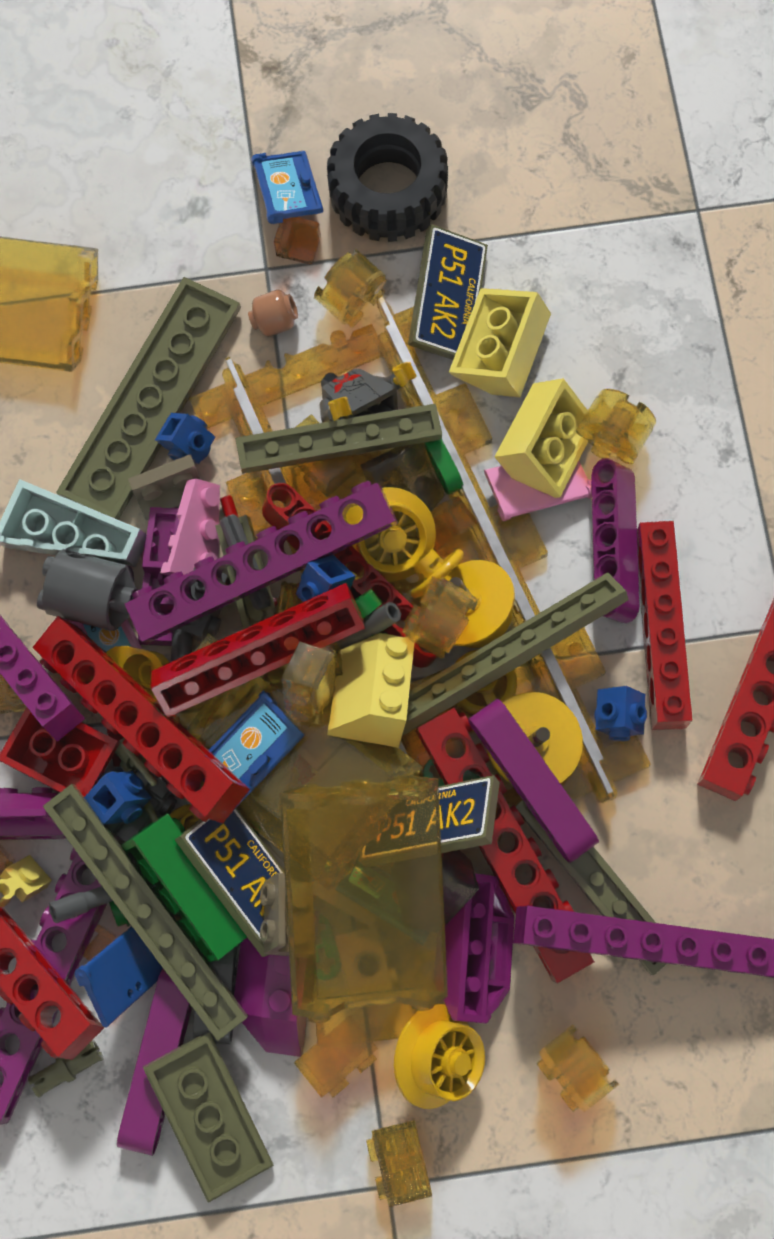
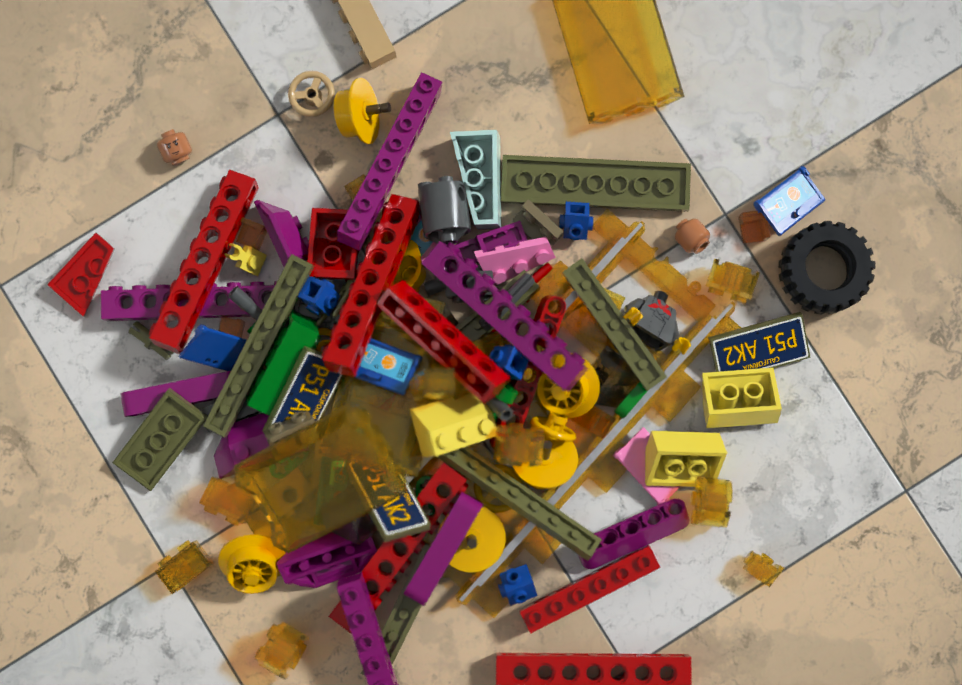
camera: 65 degrees right, 10 degrees up
none -> clear yellow brick [743,551,784,587]

